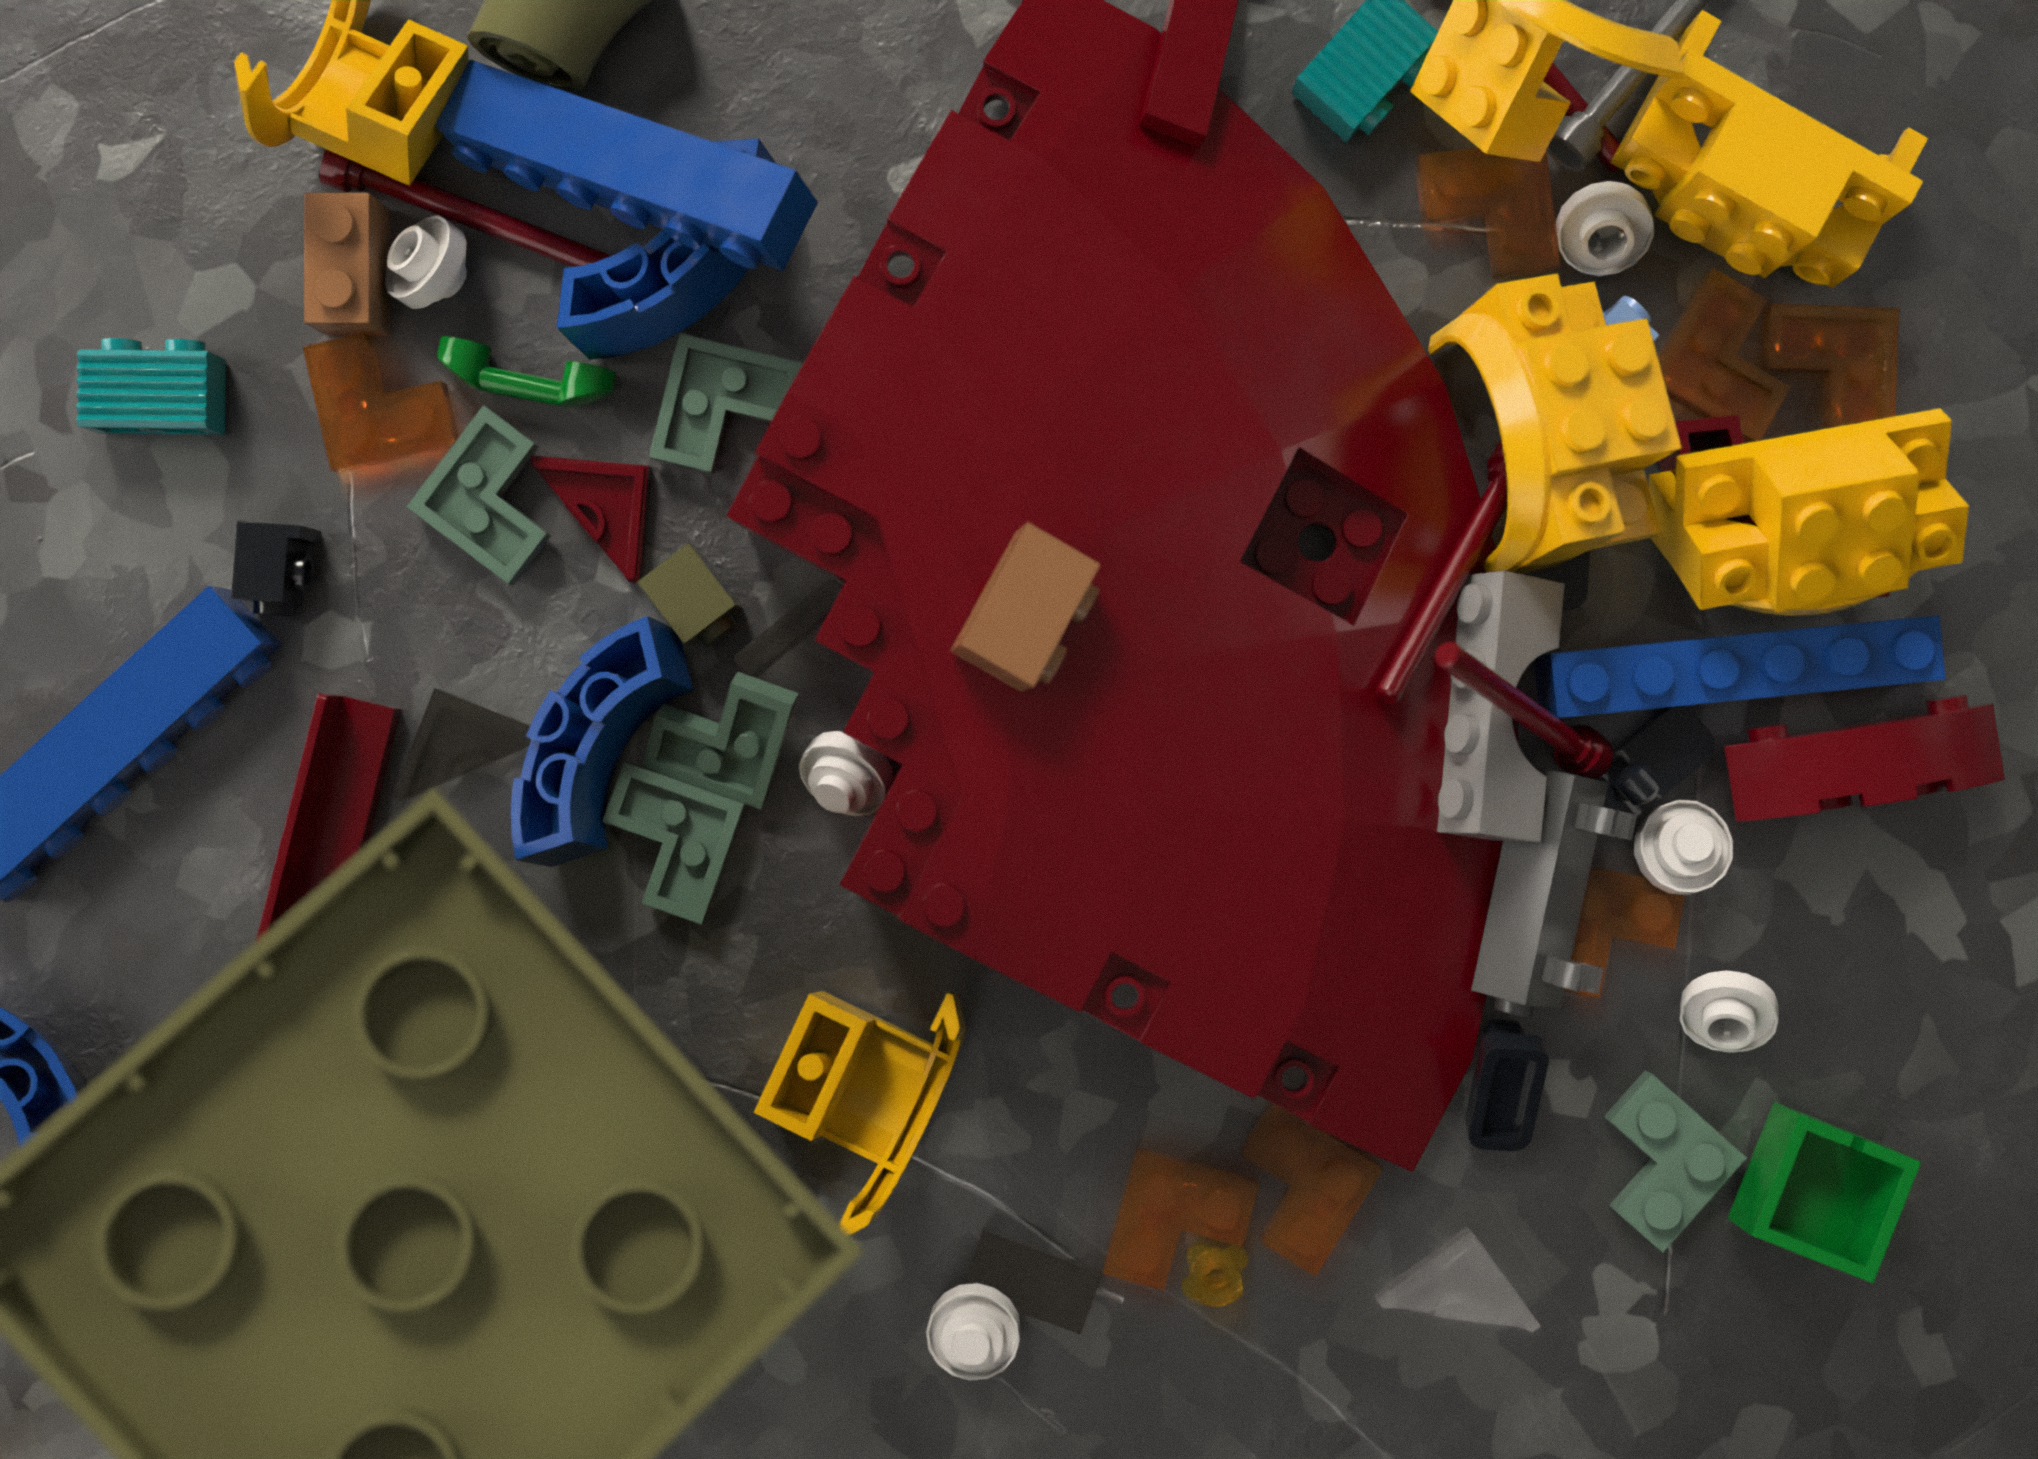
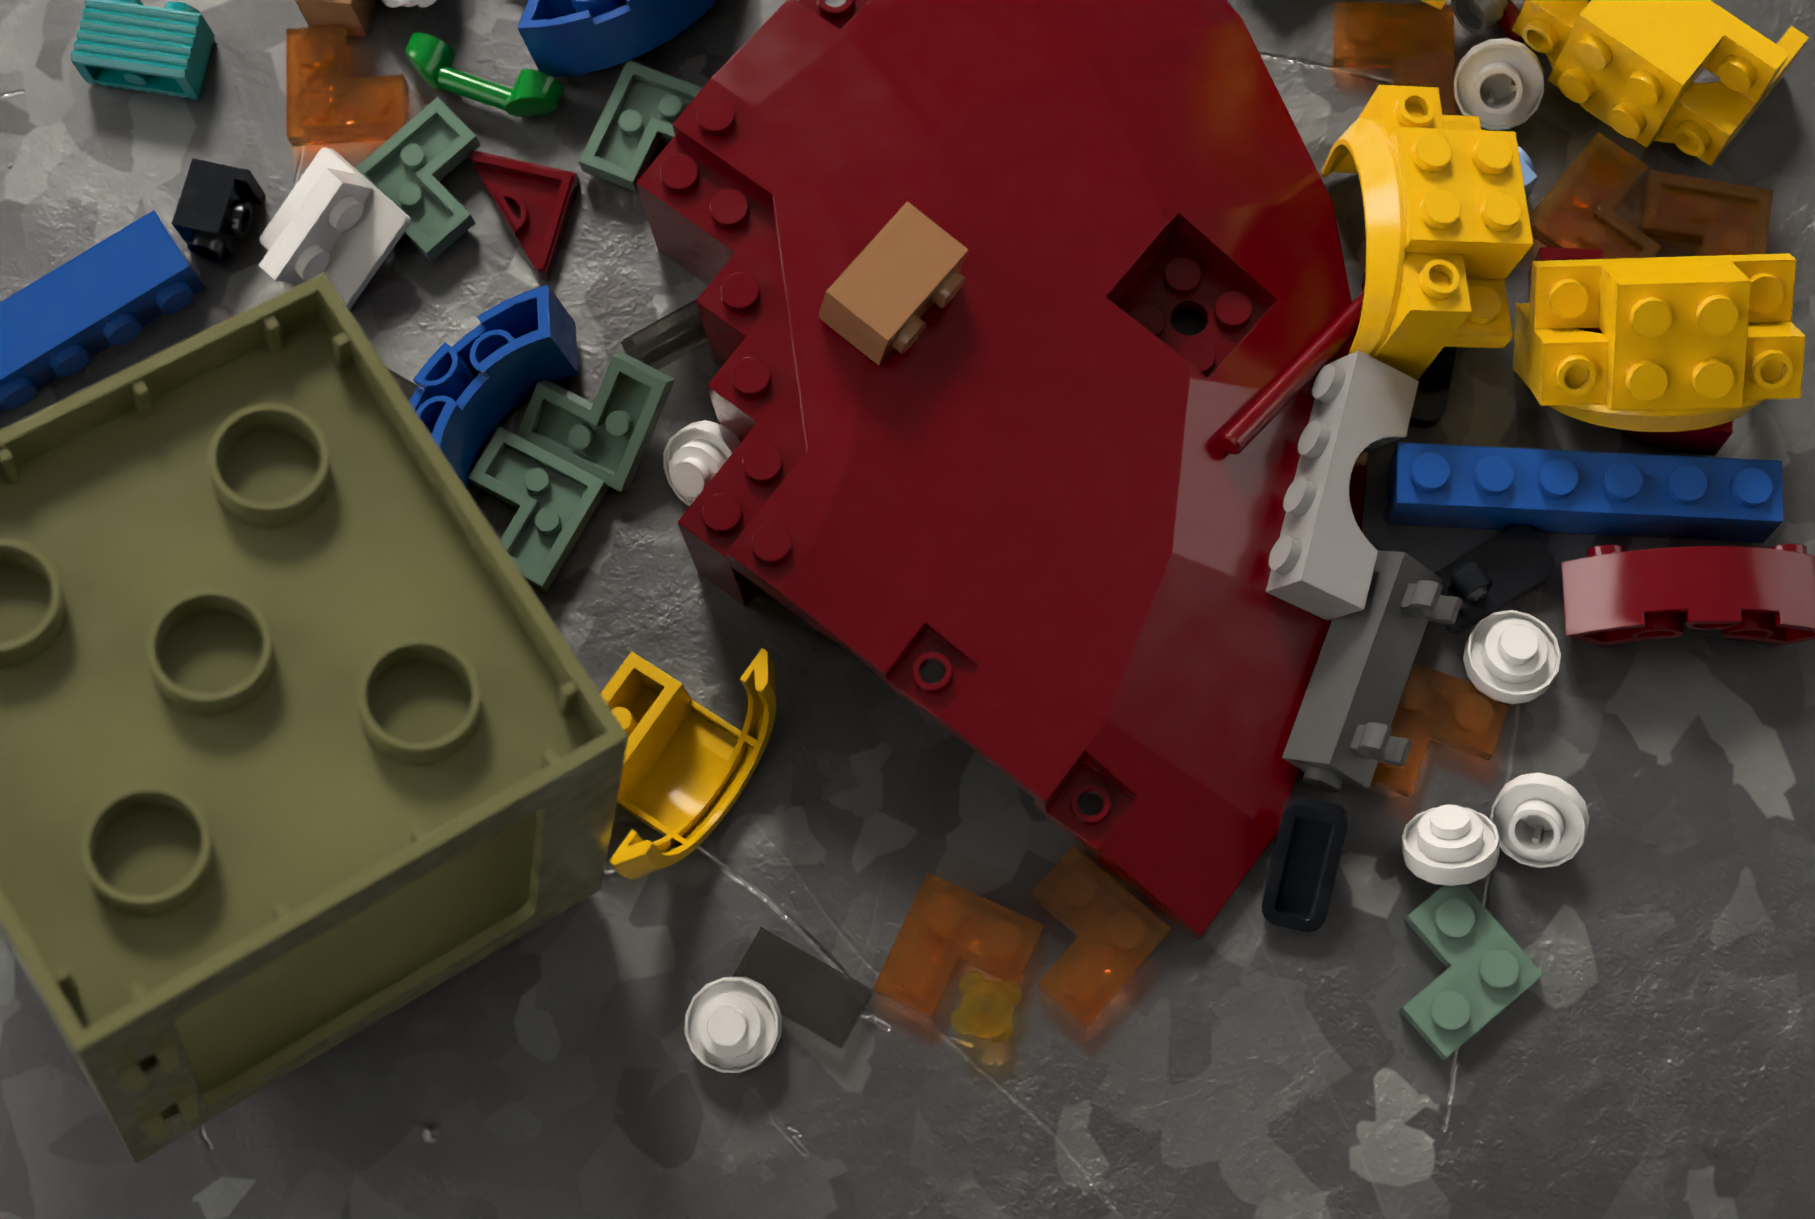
camera: 20 degrees right, 15 degrees down
olive brick [637,543,743,647] -> none
clear tile [1374,1226,1541,1332] -> none
dark red piece [1435,642,1613,780] -> none
green piece [1727,1101,1921,1284] -> none
none -> white bracket [259,147,411,310]
none -> white plate [1402,804,1499,886]

